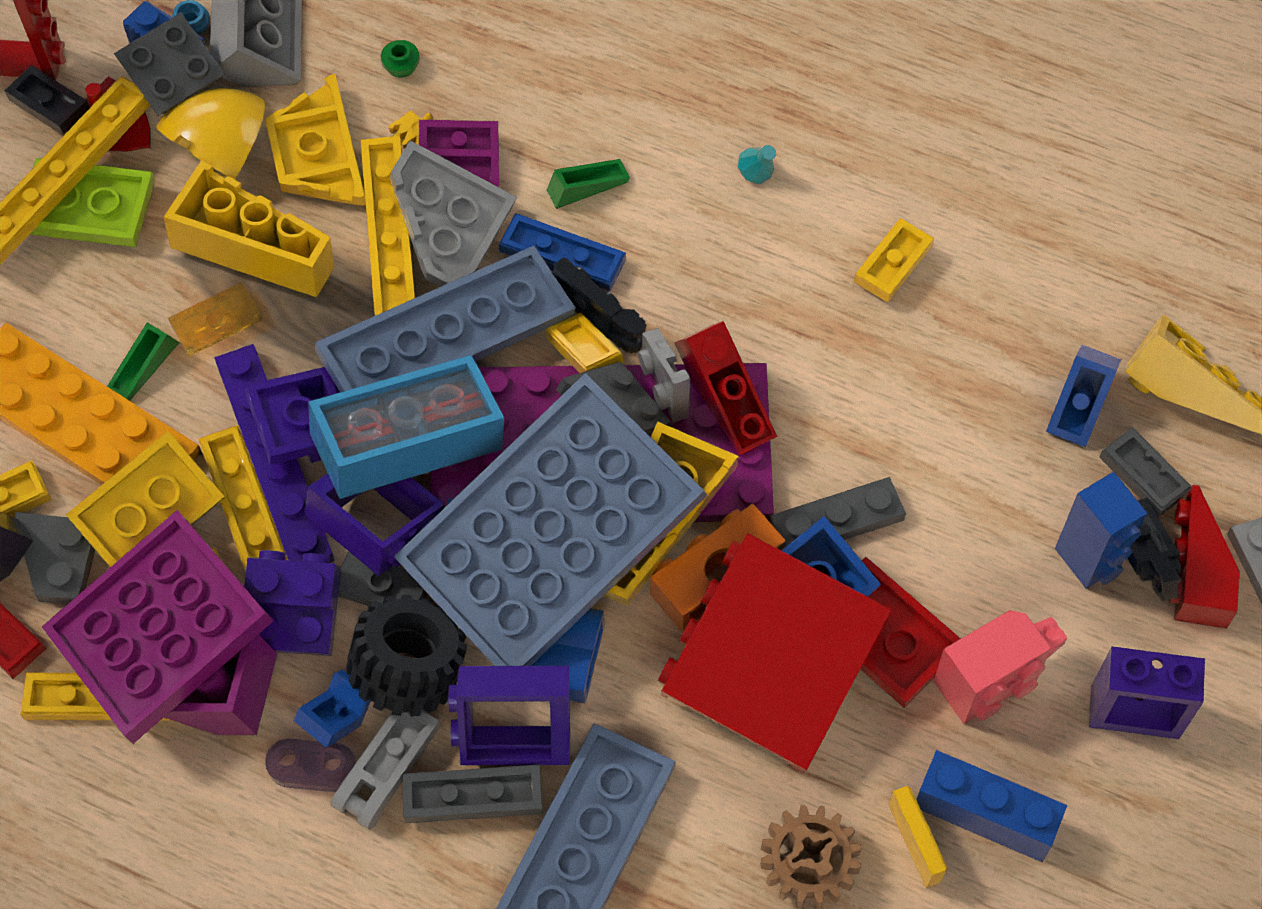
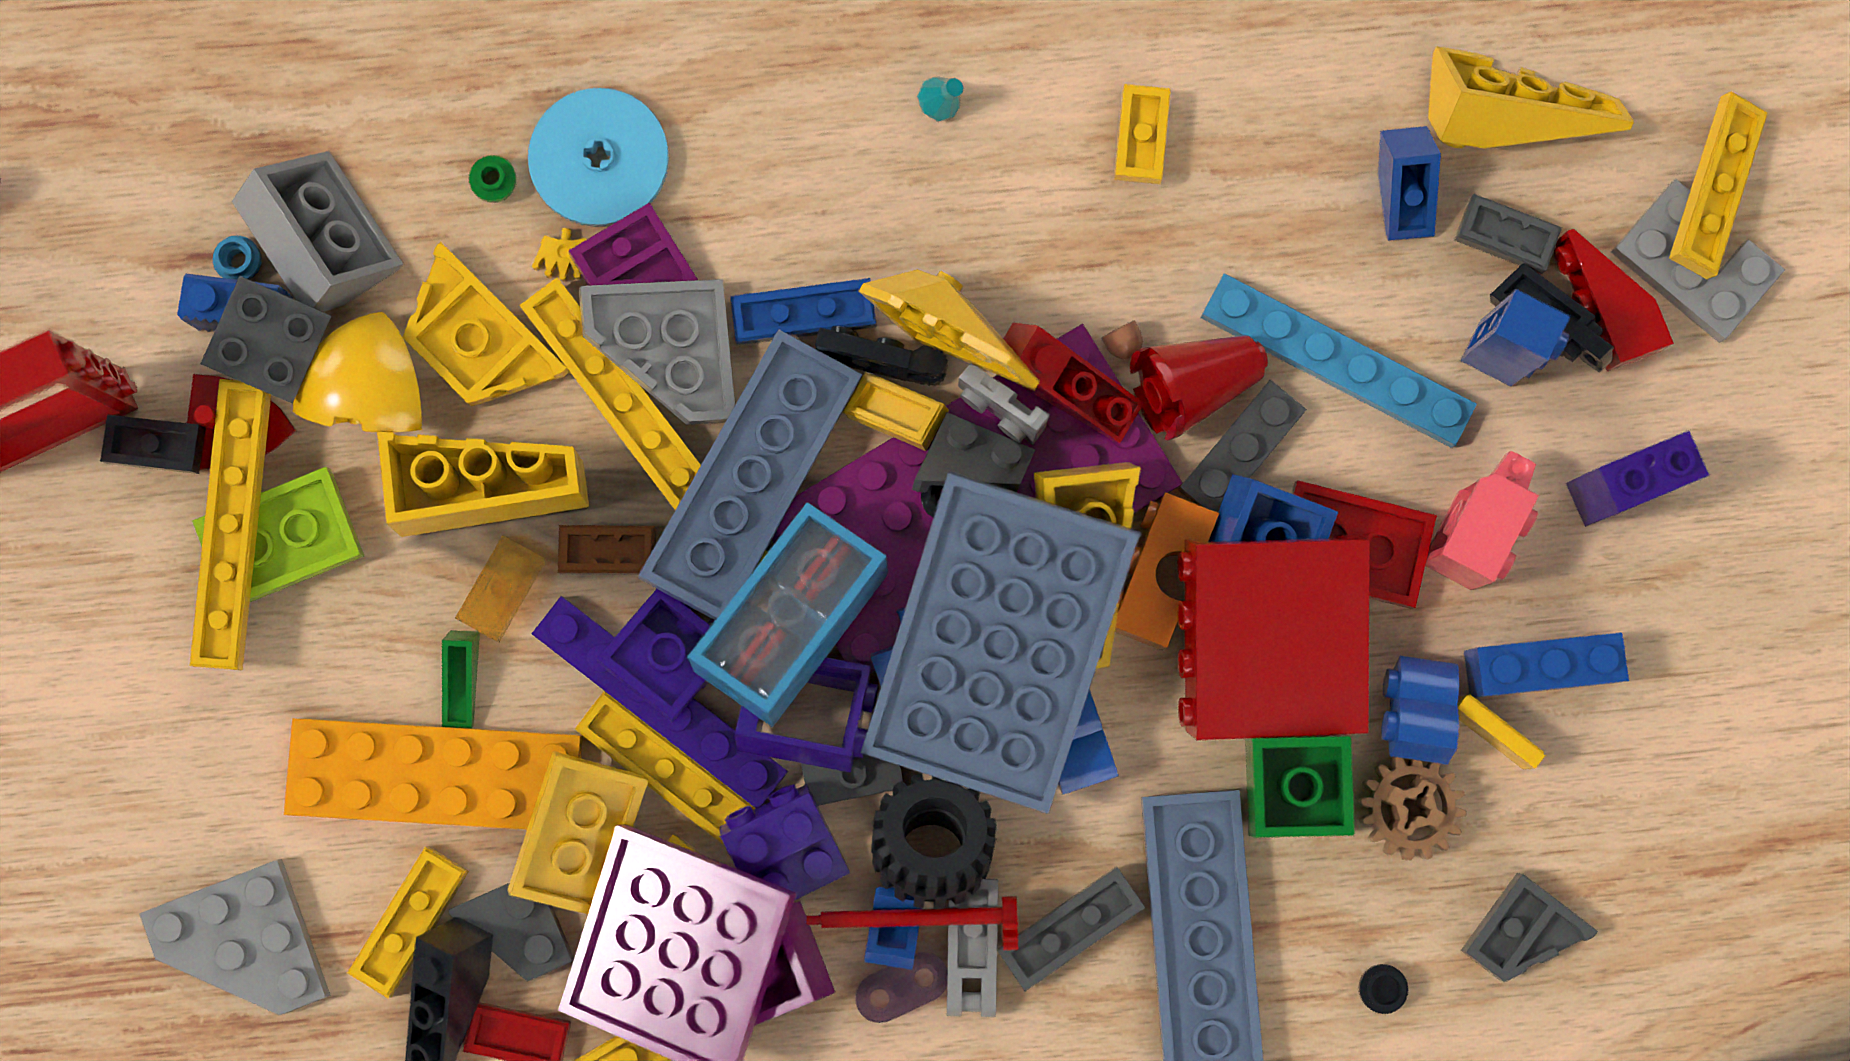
camera: 30 degrees left, 20 degrees up
dark purple window [448,666,571,765] -> none
green piece [547,159,630,209] -> none
none -> medium azure piece [528,88,669,227]
none -> reddish brown plate [558,525,656,575]
none -> red piece [806,896,1018,950]
none -> yellow wedge [858,269,1040,389]
none -> nougat hinge [1101,320,1143,359]
none -> red cone [1130,335,1268,441]
none -> dark azure plate [1200,273,1477,448]
none -> green brick [1245,736,1355,838]
none -> blue brick [1381,656,1459,765]

